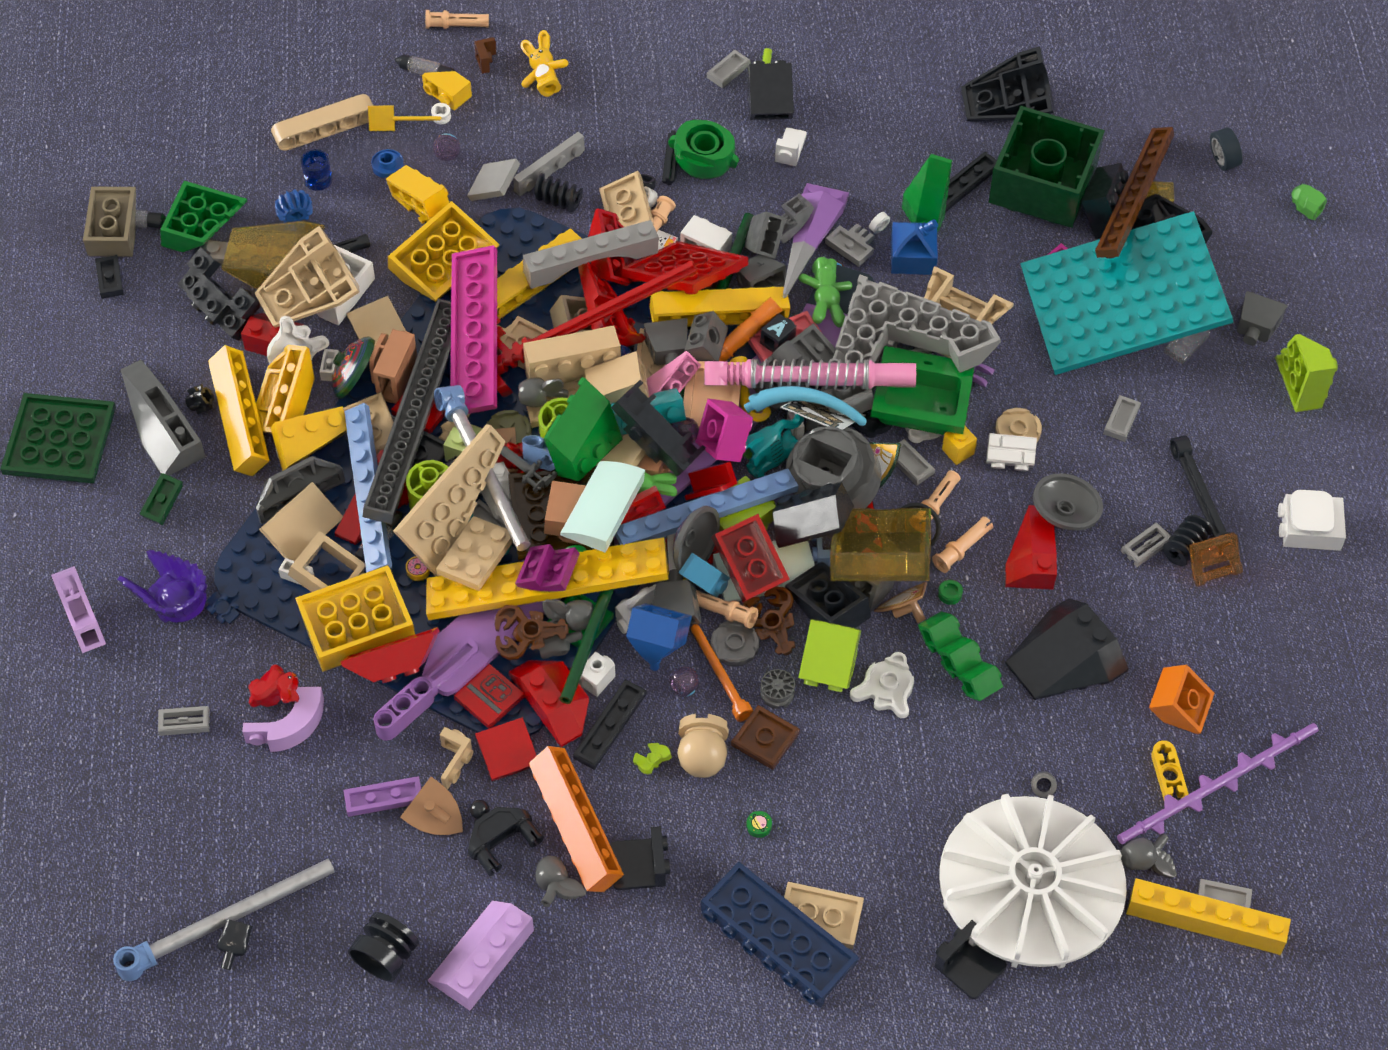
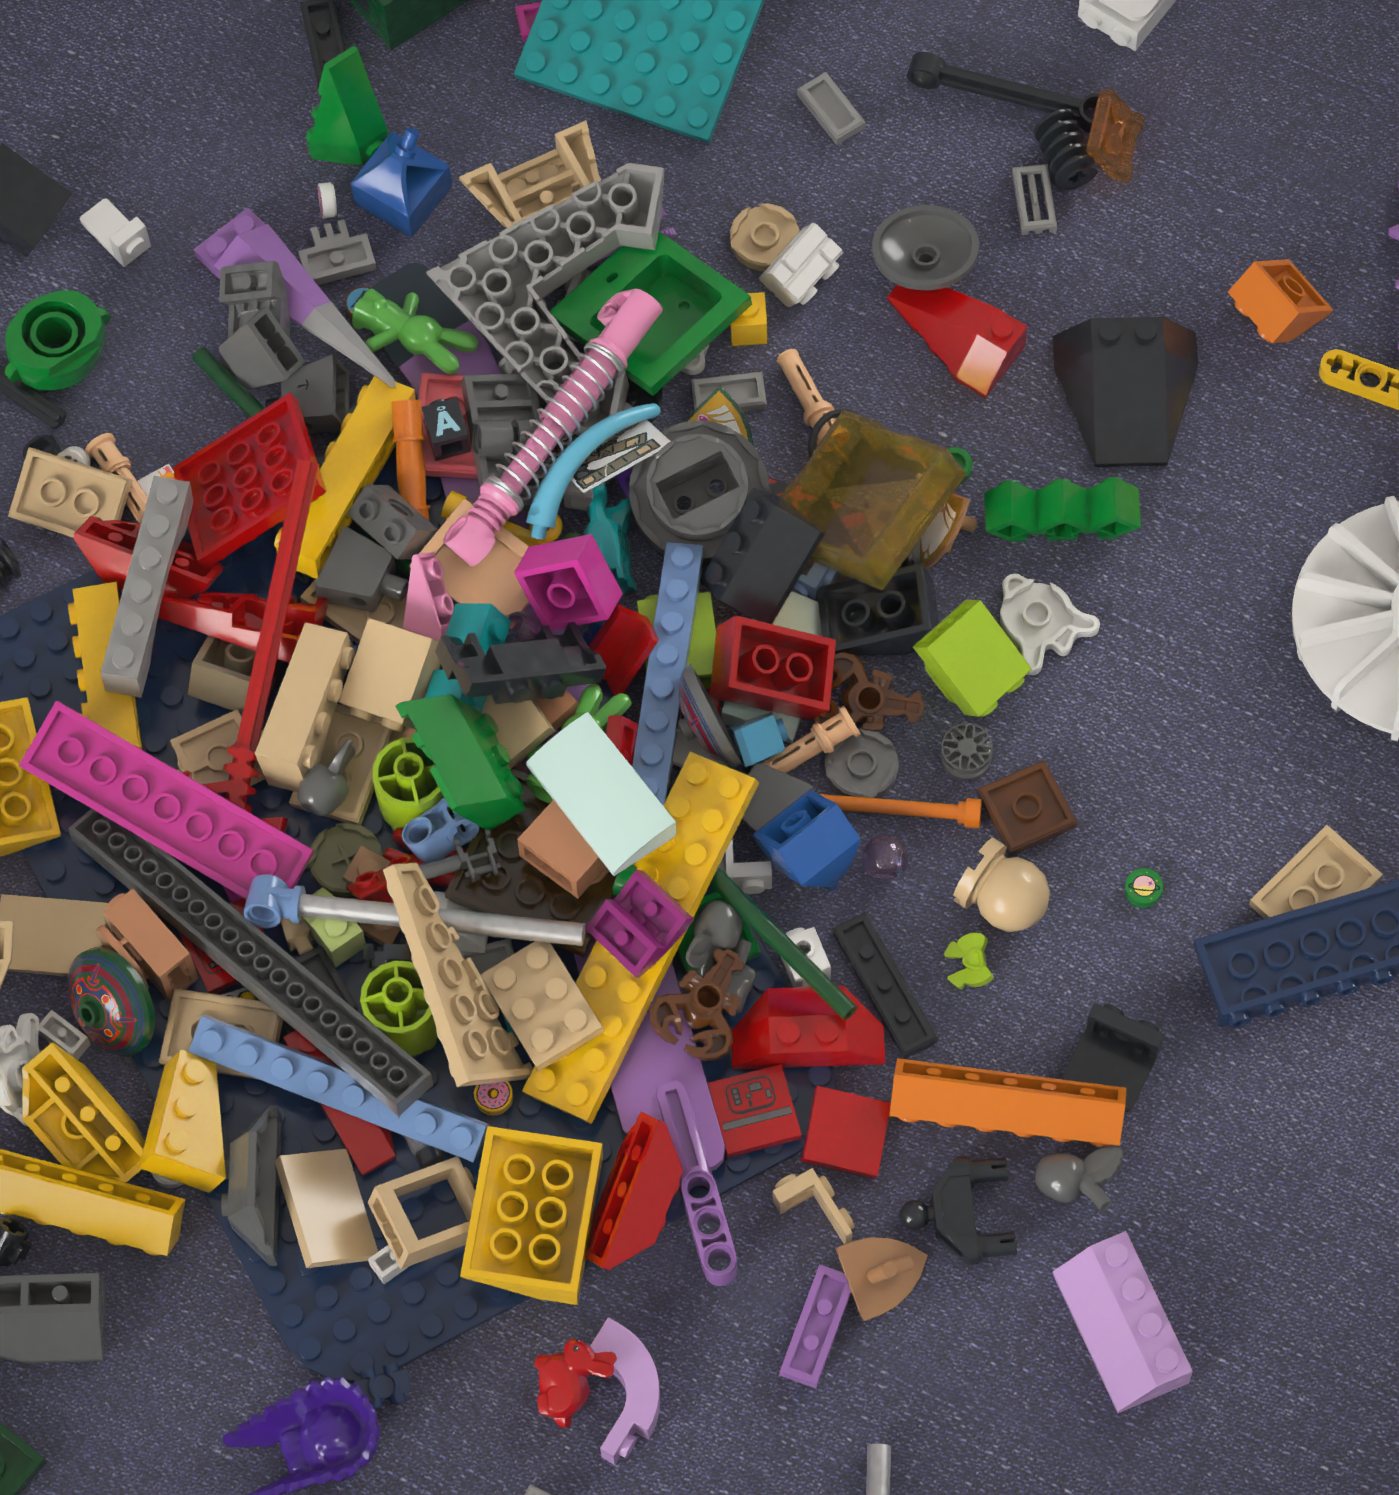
camera: 55 degrees left, 10 degrees up
dark green plate [139,473,183,526] -> none
black wheel [348,912,419,982] -> none
white brick [680,215,732,252] -> none
light nougat pin [932,517,993,573] -> none
flat silver piece [1031,771,1057,798] -> none

